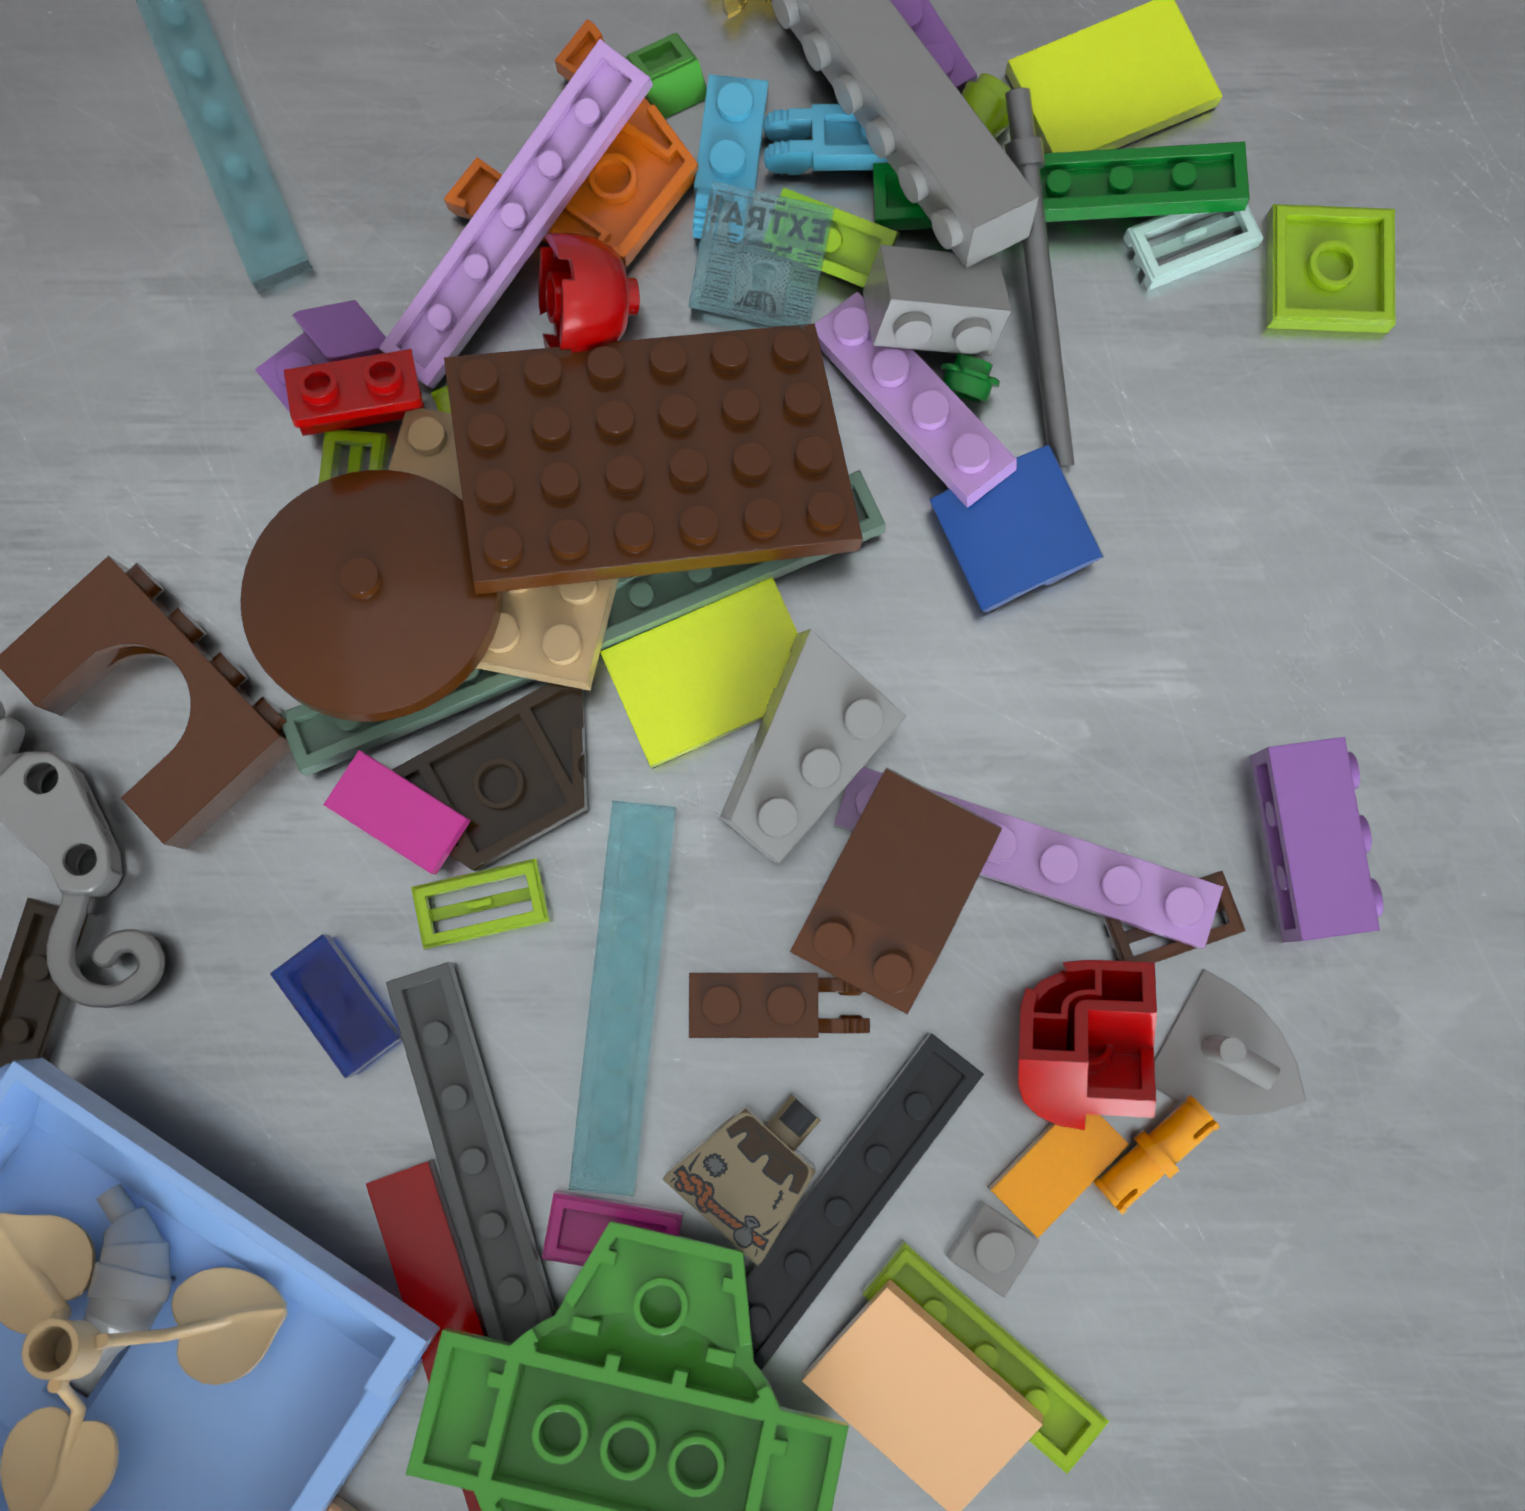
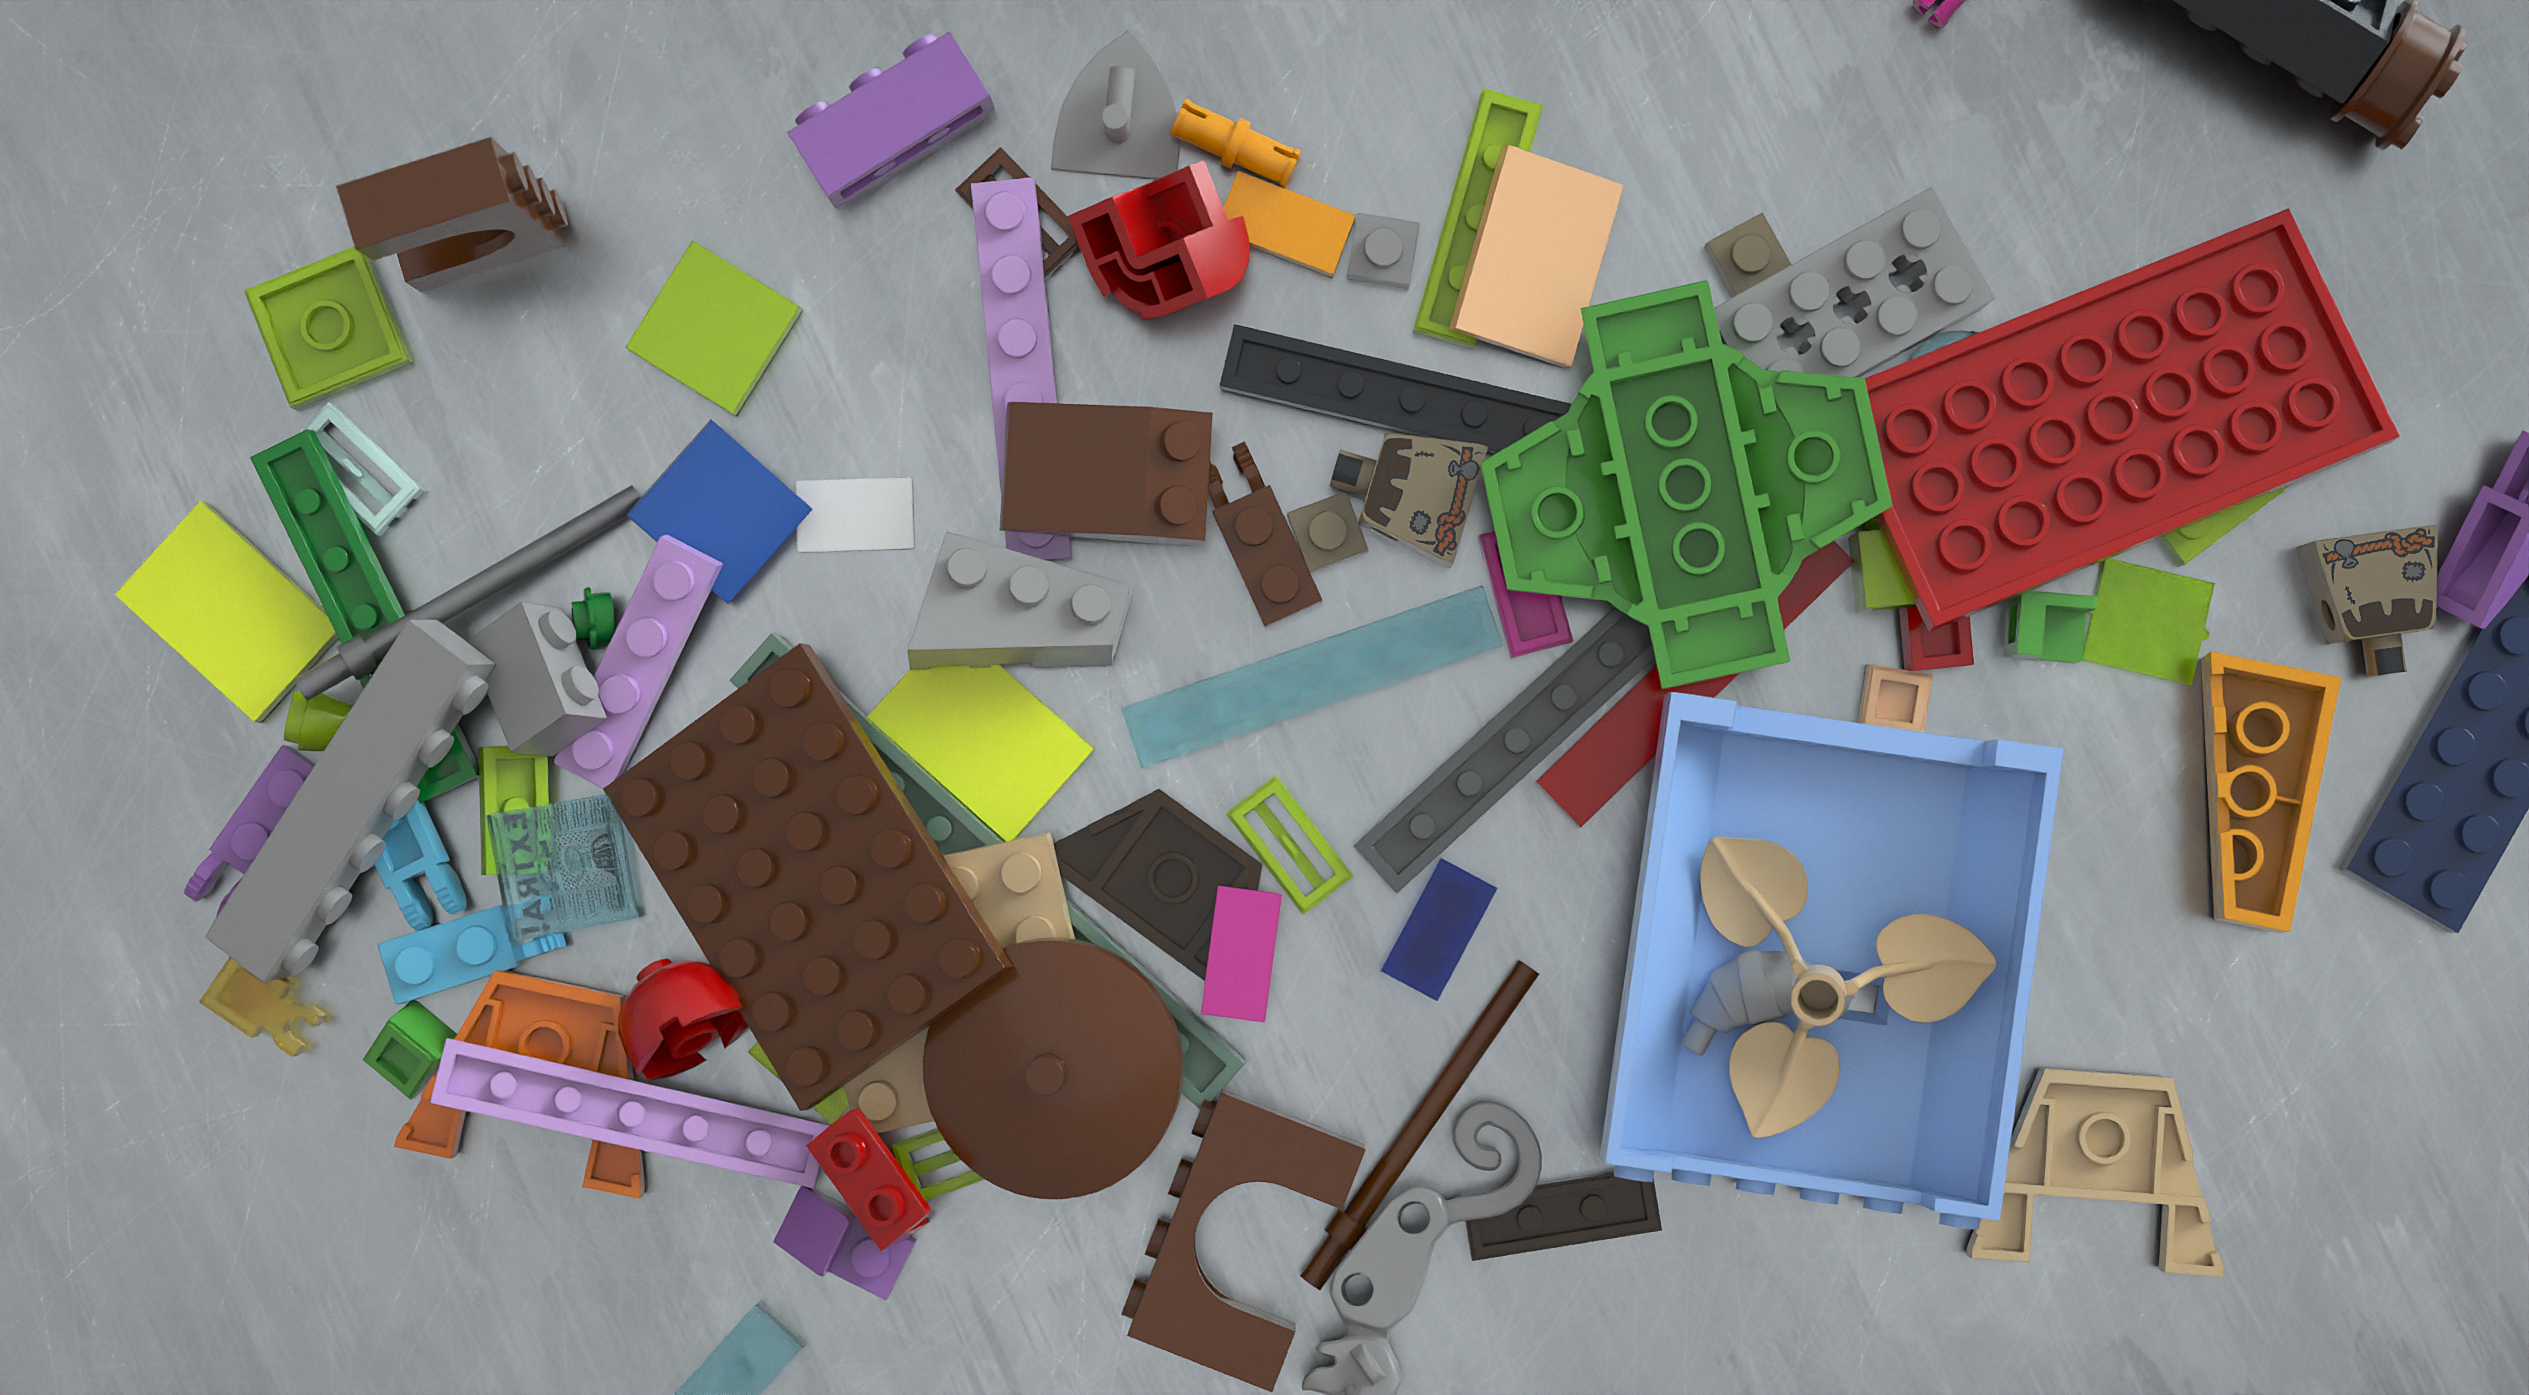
camera: 110 degrees left, 5 degrees up
none -> reddish brown arch [336,137,568,292]
none -> lime tile [625,240,802,416]
none -> white sticker [796,477,914,552]
none -> dark tan plate [1287,491,1369,574]
none -> reddish brown bar [1299,960,1539,1290]

